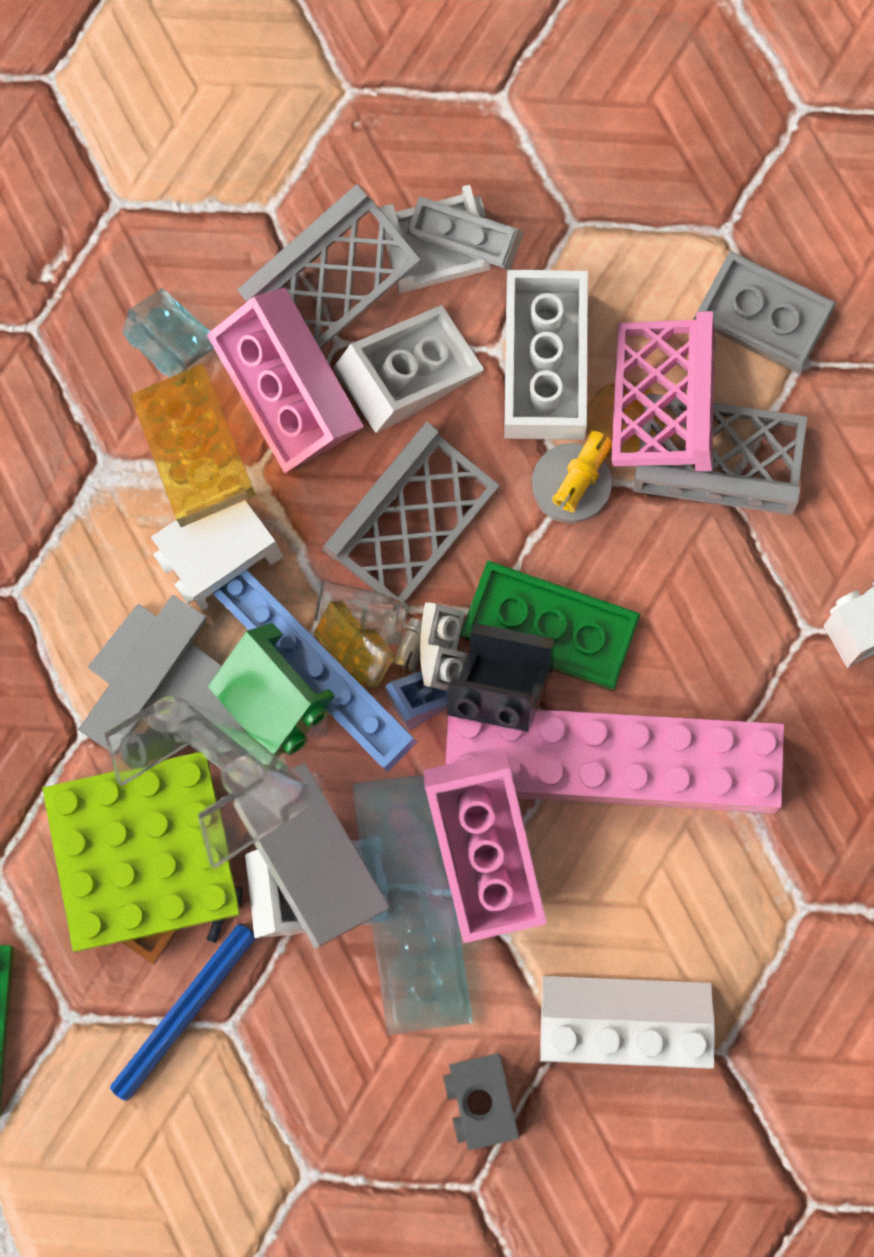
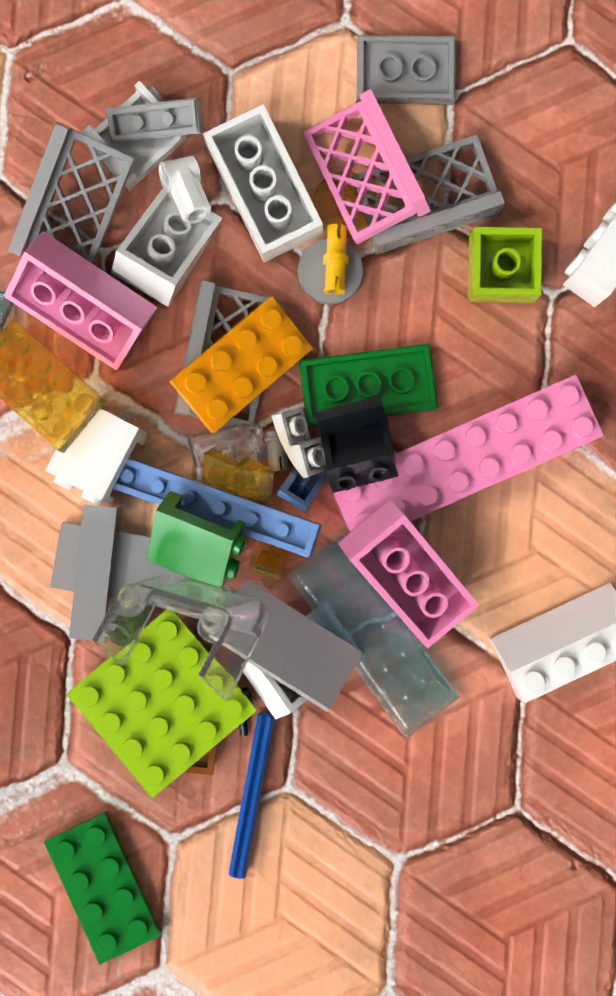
camera: 30 degrees left, 10 degrees up
dark grey brick [443,1053,519,1150] -> none
none -> white piece [158,156,211,224]
none -> light orange plate [169,296,313,433]
none -> clear yellow slope [247,540,290,581]
none -> lime brick [468,227,542,303]

